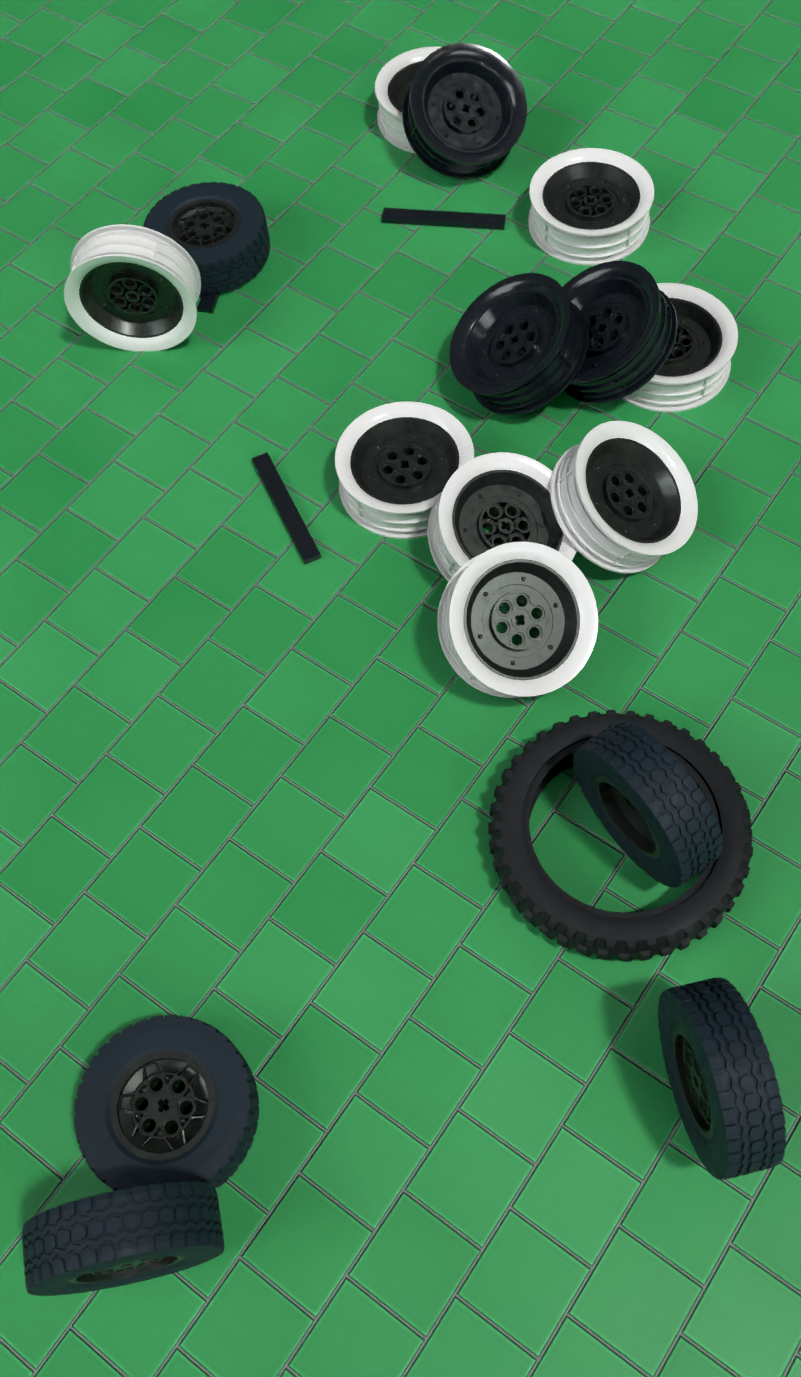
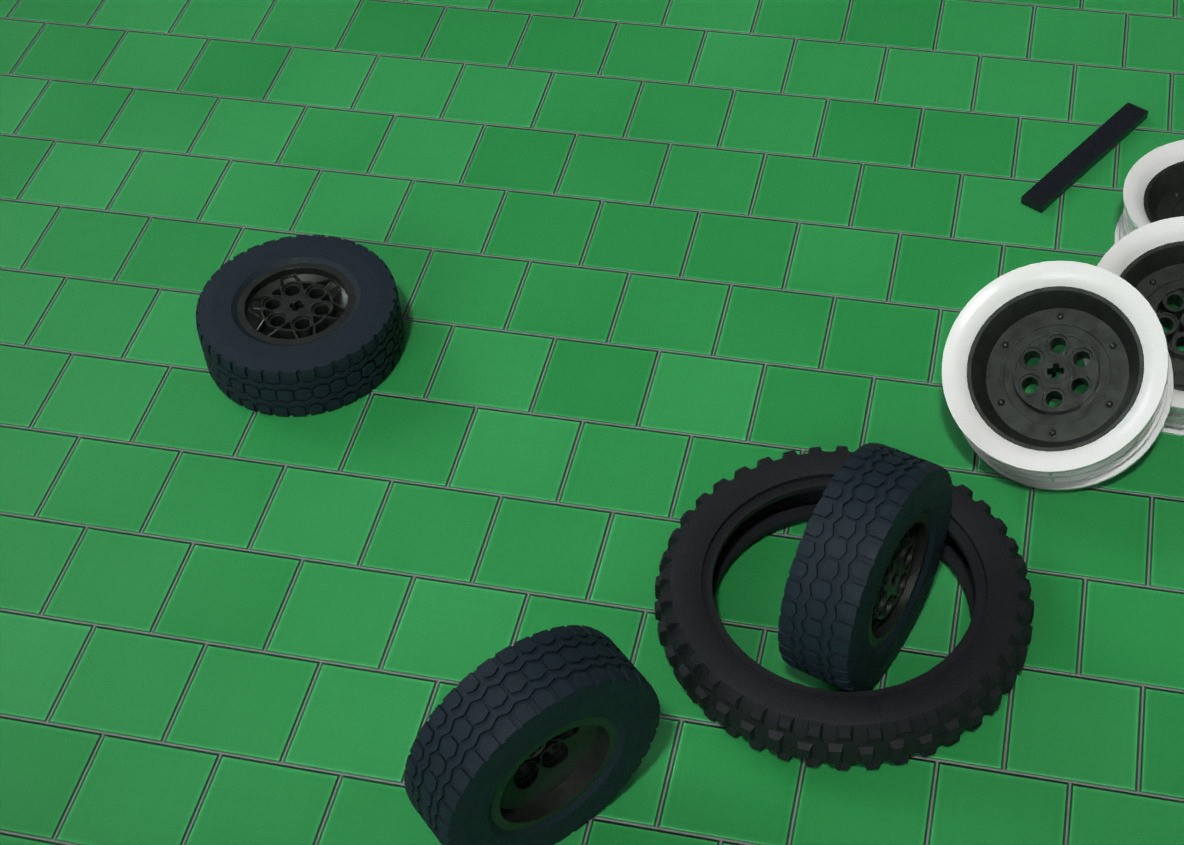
camera: 65 degrees right, 15 degrees down
black wheel [22,1182,224,1296] -> none

